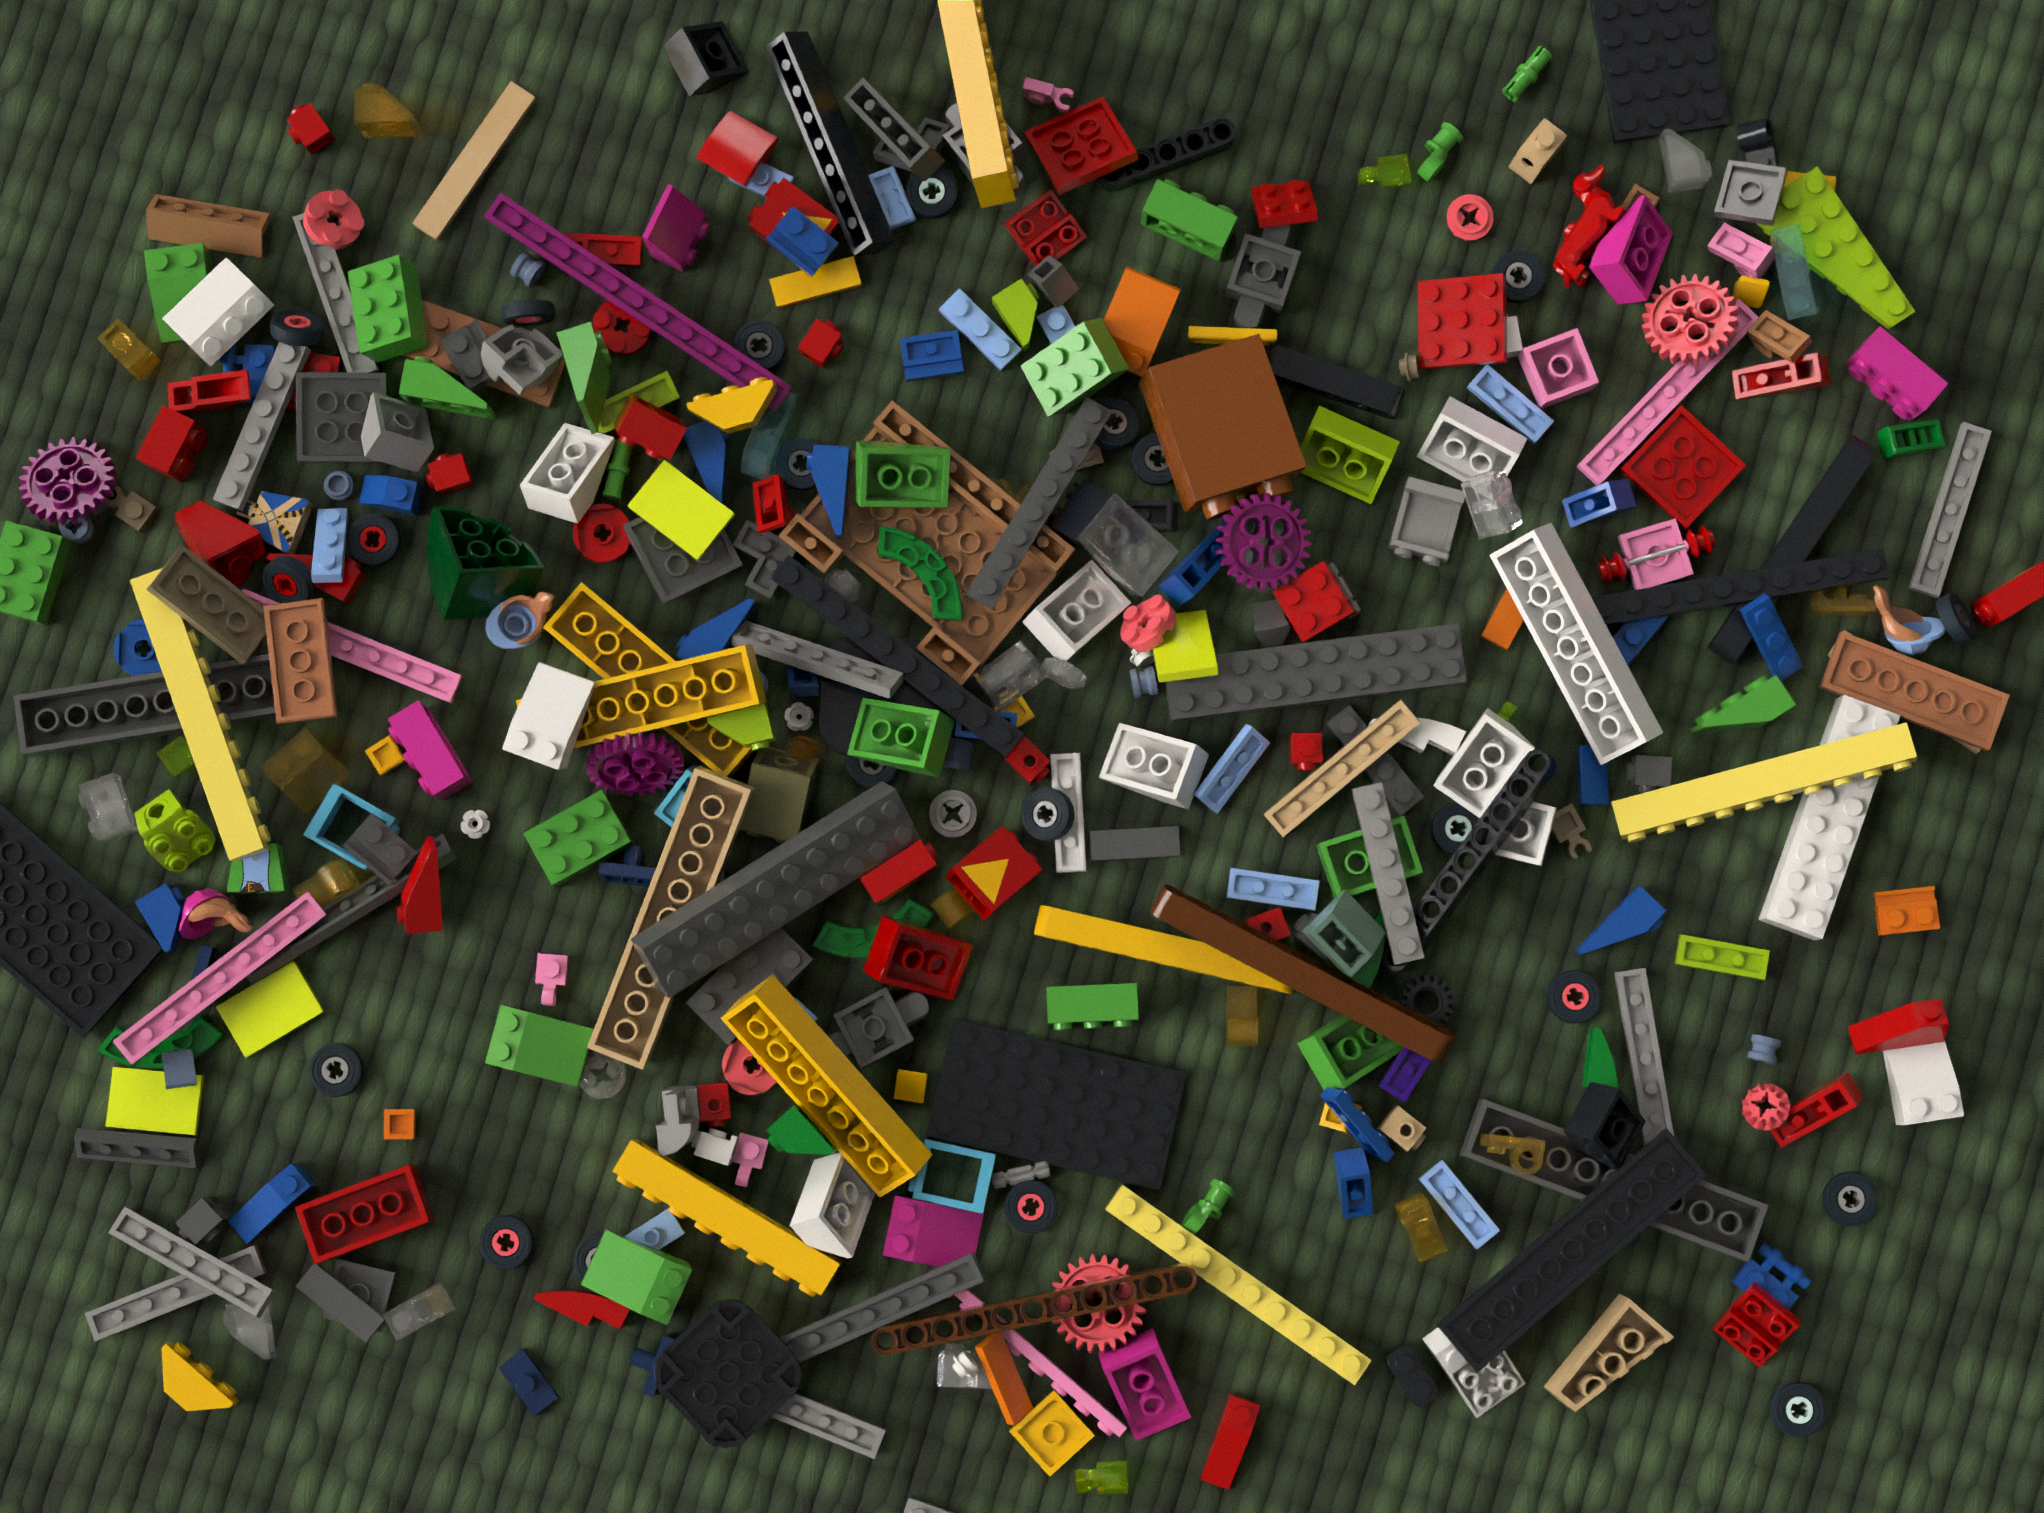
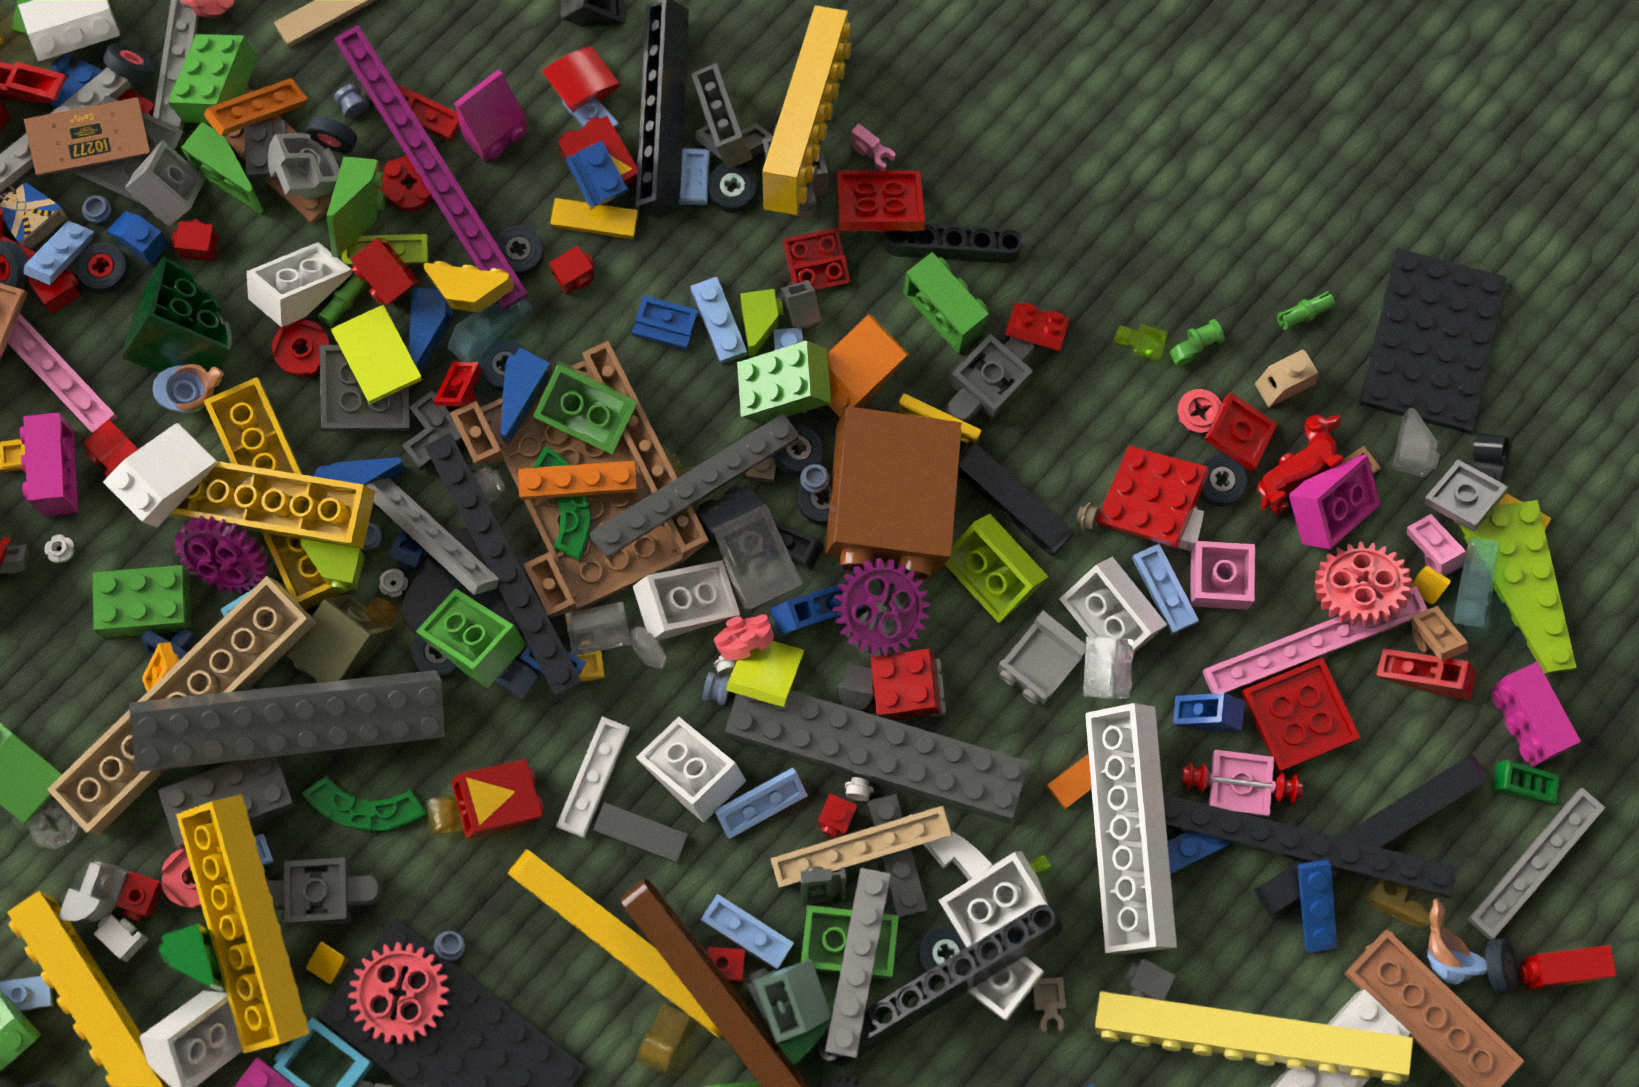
camera: 20 degrees right, 10 degrees down
bright pink plate [535,953,569,1006] -> none
bright pink plate [732,1133,769,1188] -> none
red brick [860,839,939,907] -> none
red slope [863,915,973,1001] -> none
light grey gear [929,790,977,837] -> none
red brick [1004,737,1051,785] -> none
black bush [1022,788,1075,841] -> none
bright green brick [1046,983,1139,1030] -> none
blue slope [1576,745,1609,806] -> none
bright green slope [1690,675,1796,733] -> none
none -> nougat tile [24,97,151,176]
none -> red brick [83,419,139,477]
none -> light orange plate [142,642,179,692]
none -> orange plate [203,78,308,136]
none -> coral gear [348,942,451,1045]
none -> sand blue plate [434,931,465,961]
none -> orange plate [518,461,637,500]
none -> sand blue plate [800,464,829,493]
none -> dark grey plate [800,867,846,906]
none -> white plate [845,777,874,801]
none -> red plate [1204,393,1277,471]

